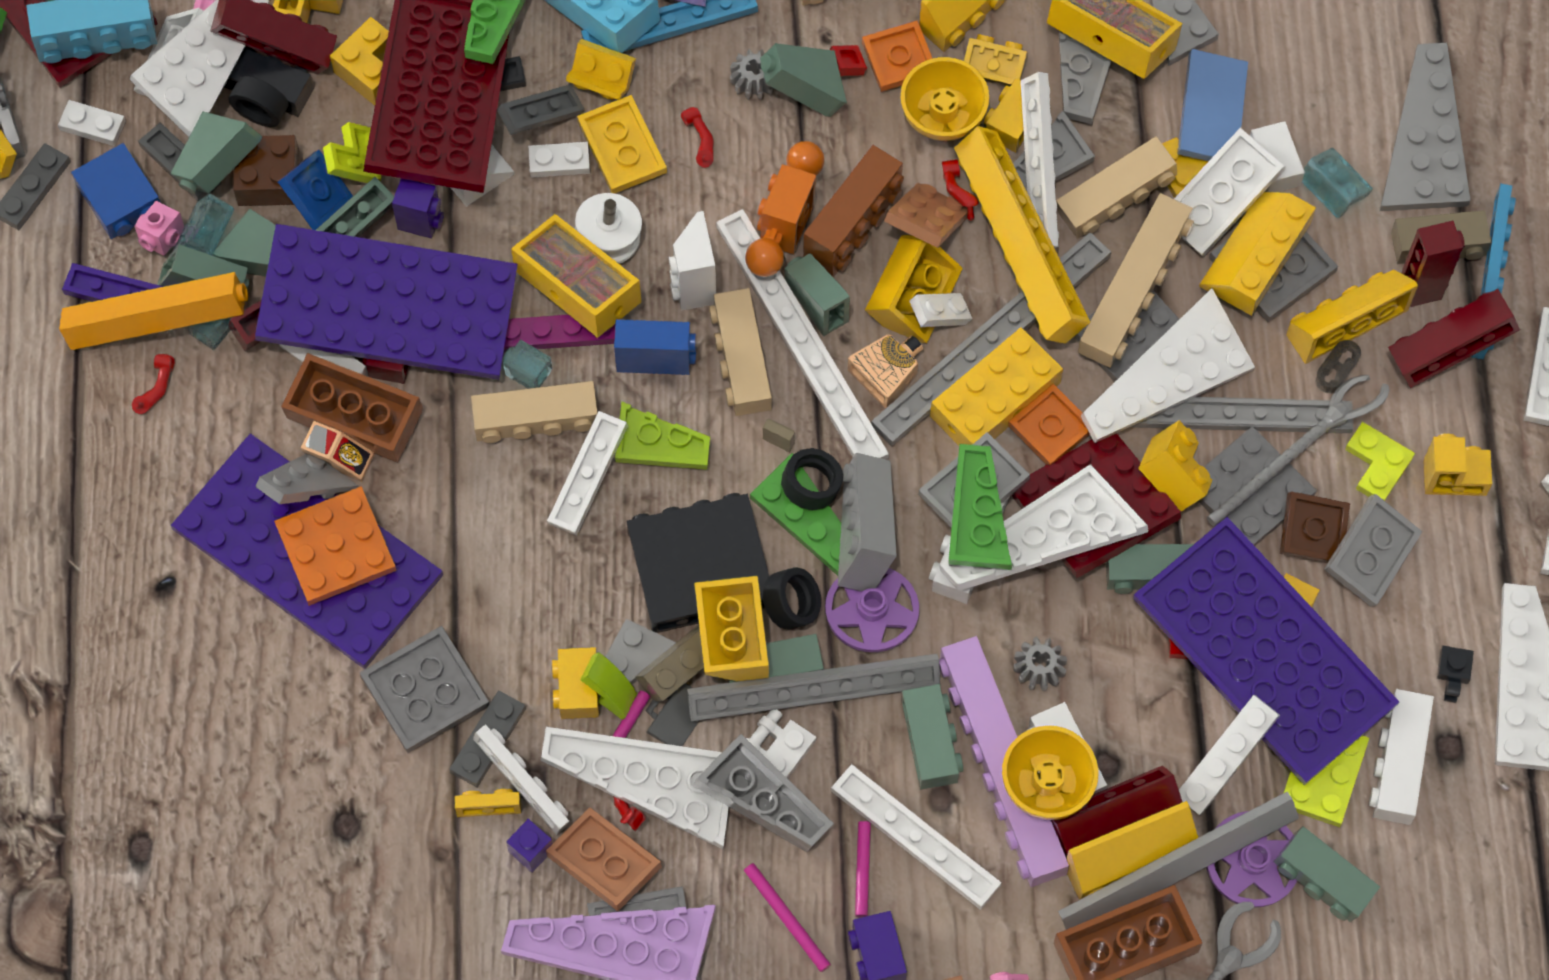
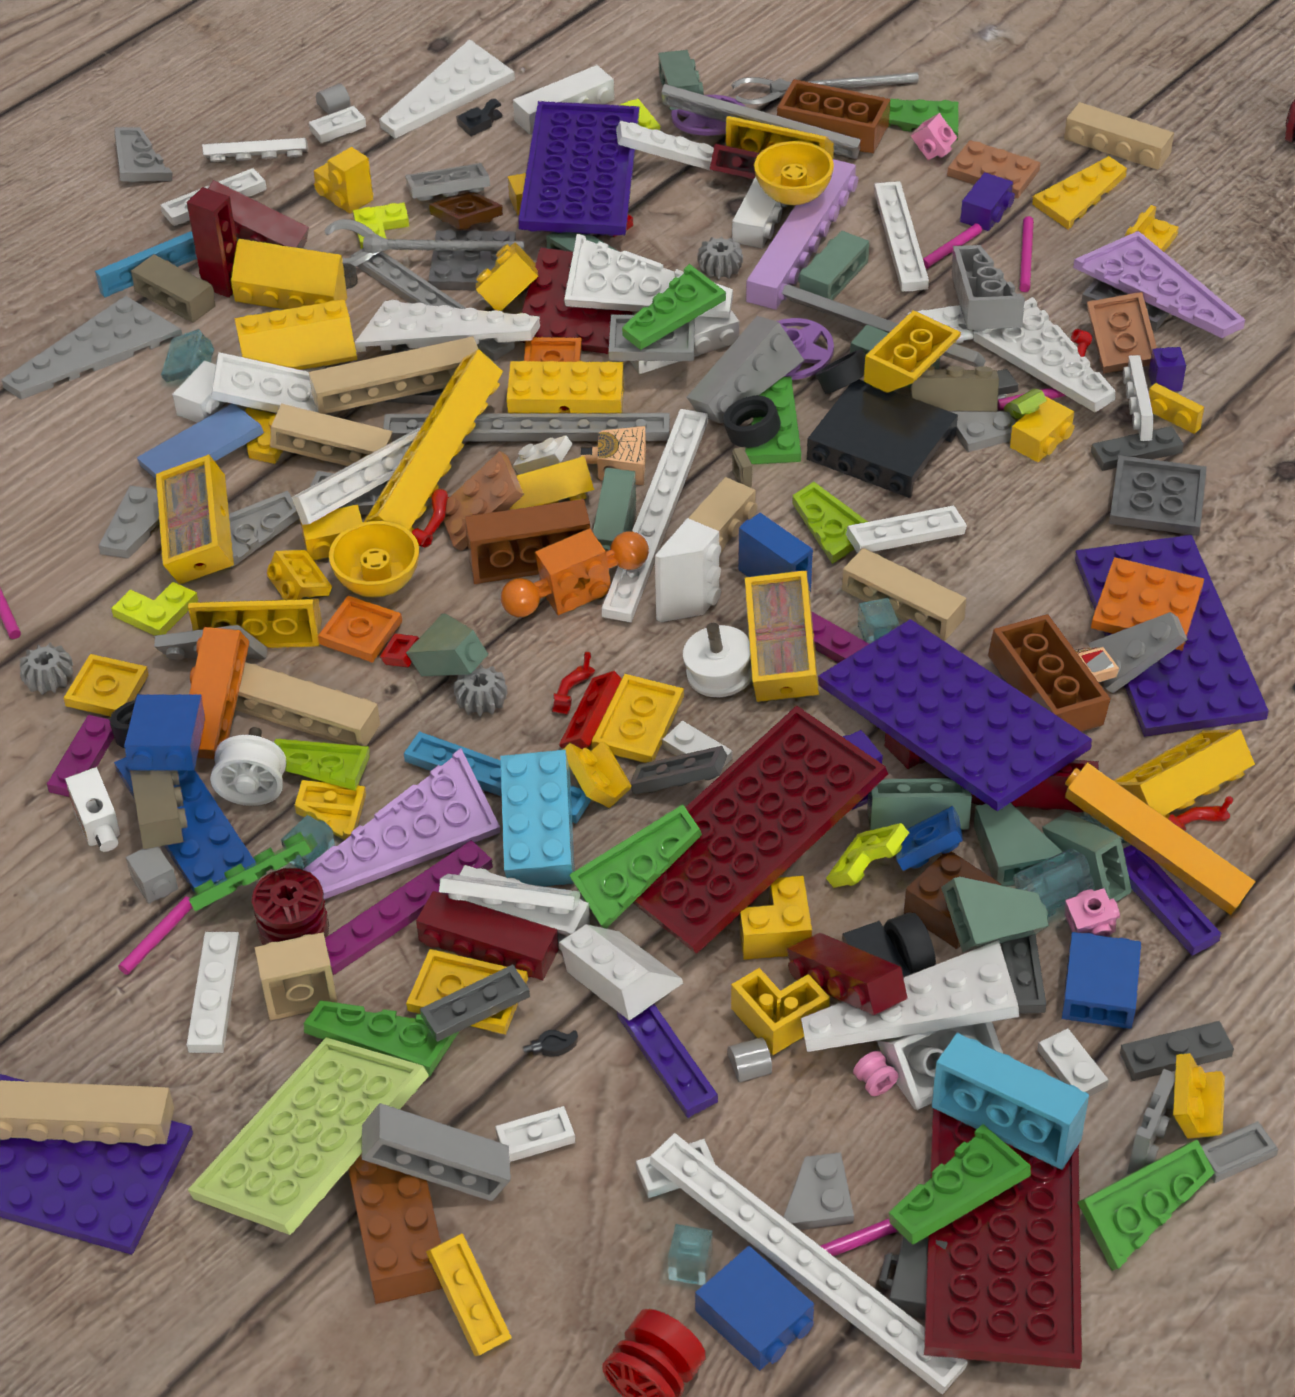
camera: 135 degrees left, 20 degrees down
none -> red plate [559,671,622,749]
none -> yellow slope [1113,729,1255,819]

